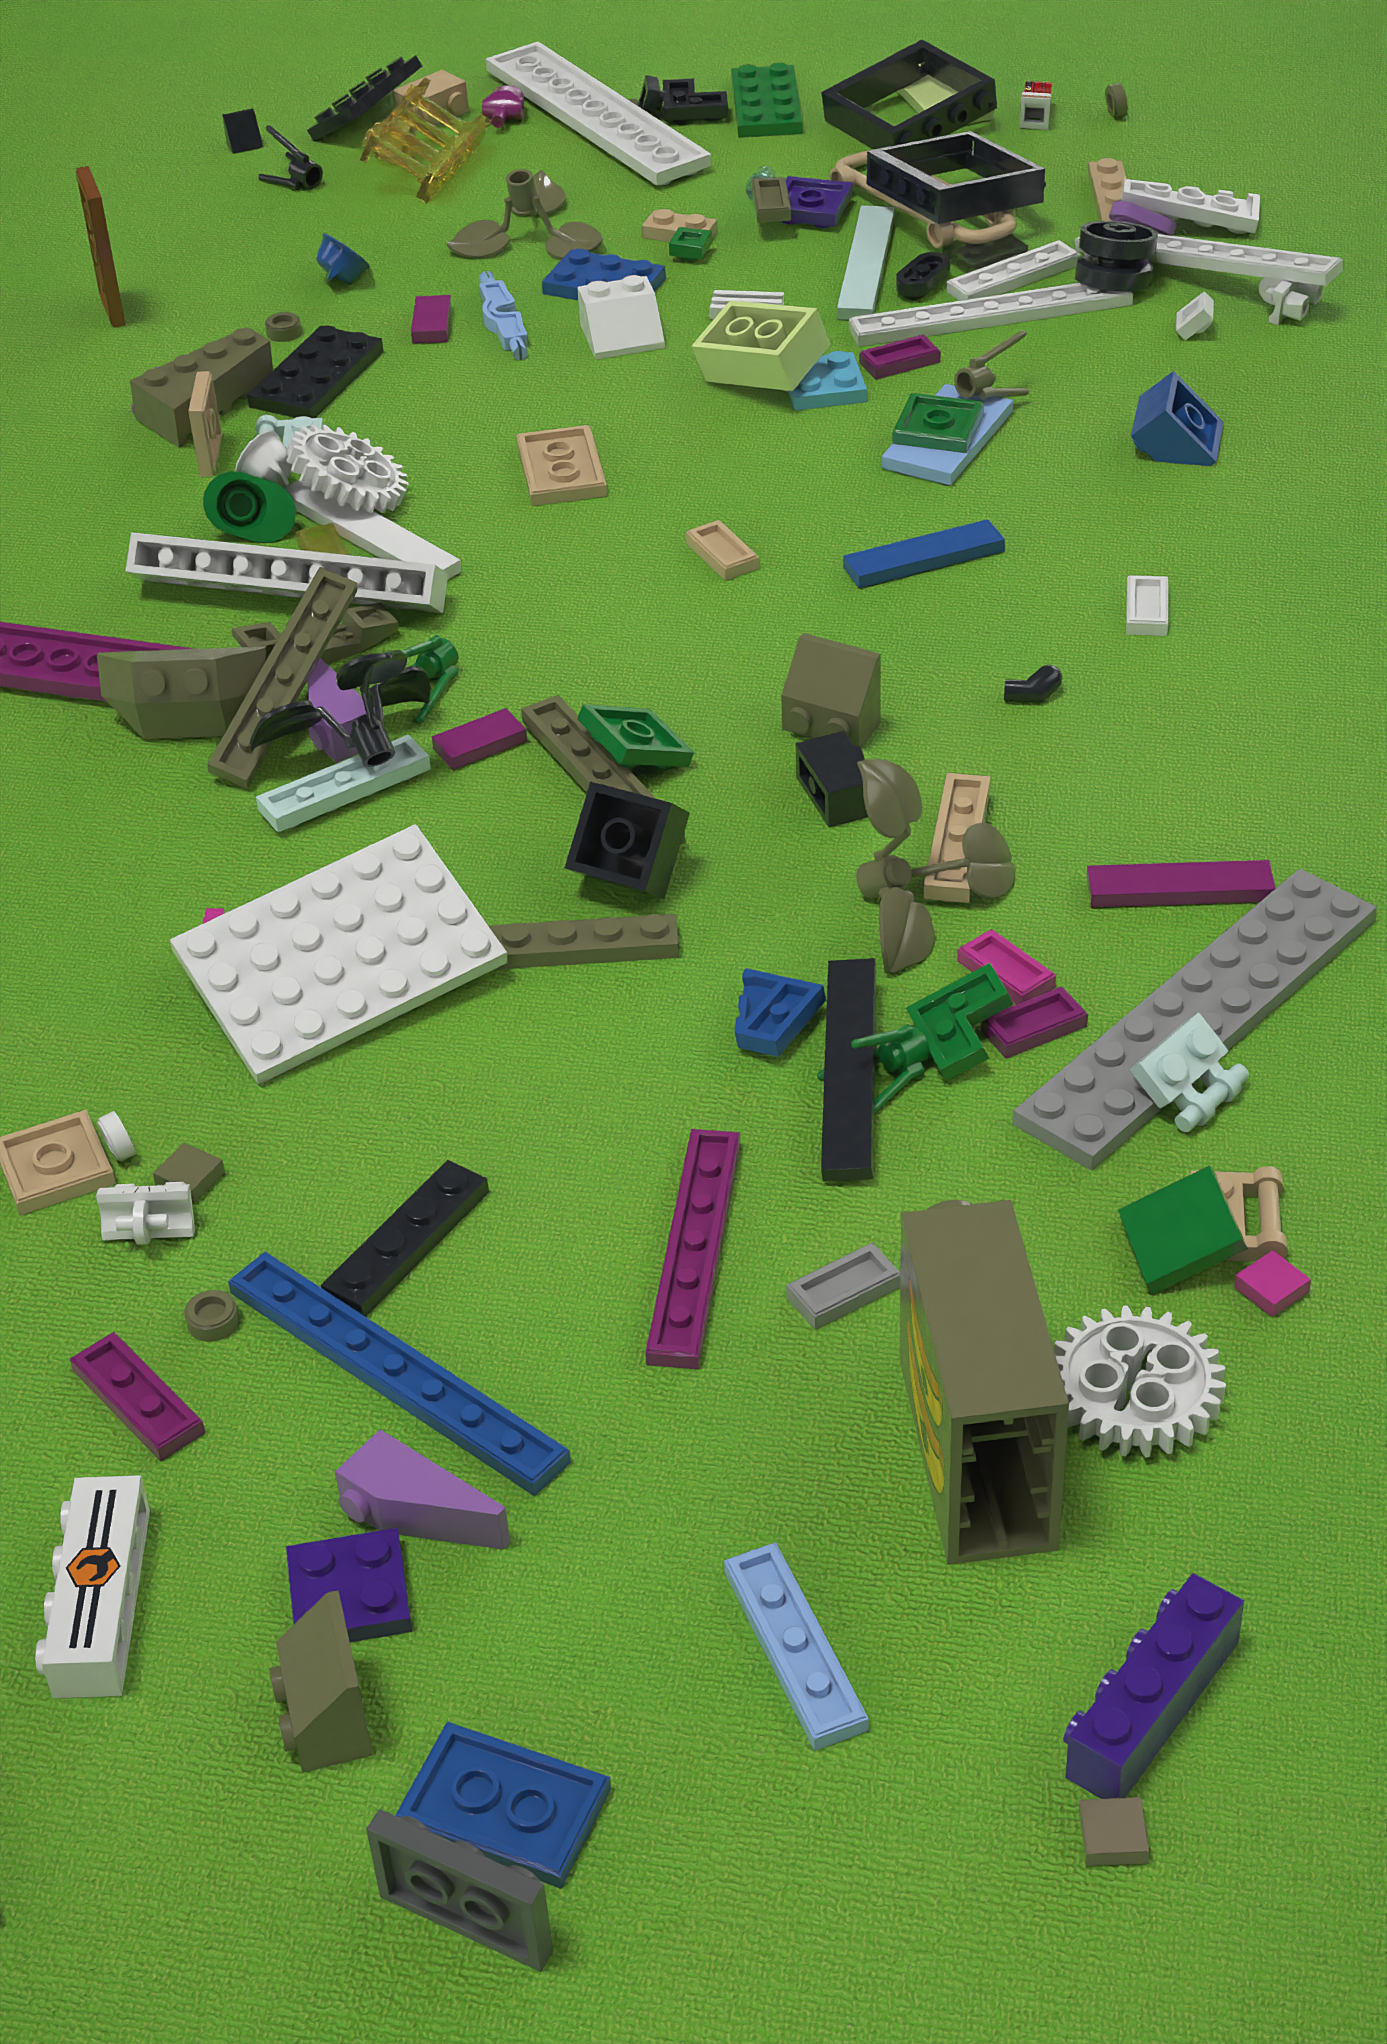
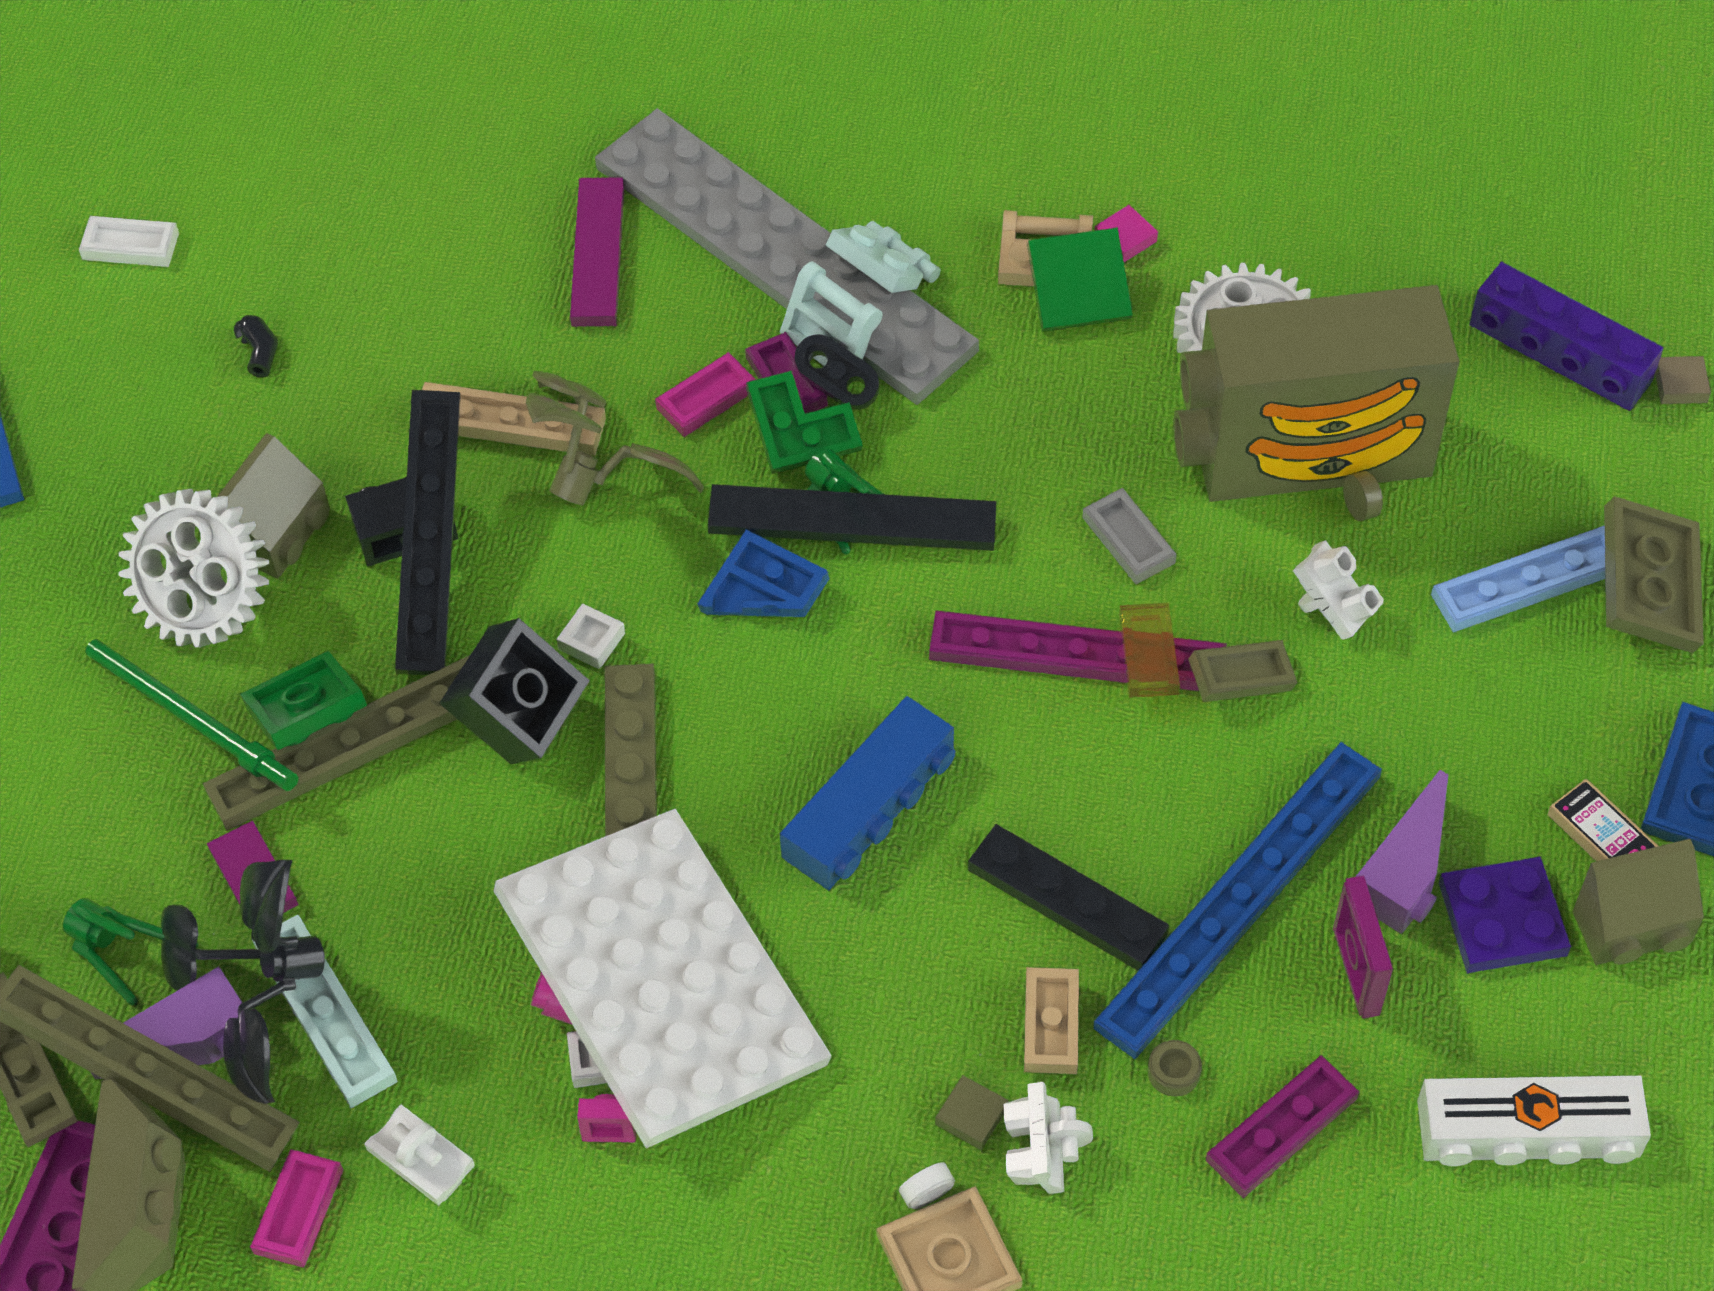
camera: 90 degrees left, 15 degrees up
none -> green bar [85,639,299,791]
none -> white gear [119,489,269,648]
none -> dark pink tile [250,1149,343,1268]
none -> white hips [365,1104,475,1206]
none -> black plate [395,390,461,675]
none -> white plate [556,603,625,669]
none -> blue brick [779,696,956,891]
none -> light aqua plate [780,261,883,366]
none -> black plate [795,334,879,410]
none -> tan plate [1024,967,1079,1074]
none -> clear yellow tile [1119,603,1180,698]
none -> olive tile [1188,640,1298,702]
none -> white hips [1293,540,1383,640]
none -> magenta tile [1333,875,1393,1019]
none -> olive tile [1343,471,1383,521]
none -> tile [1547,779,1658,861]
none -> olive plate [1604,496,1704,653]

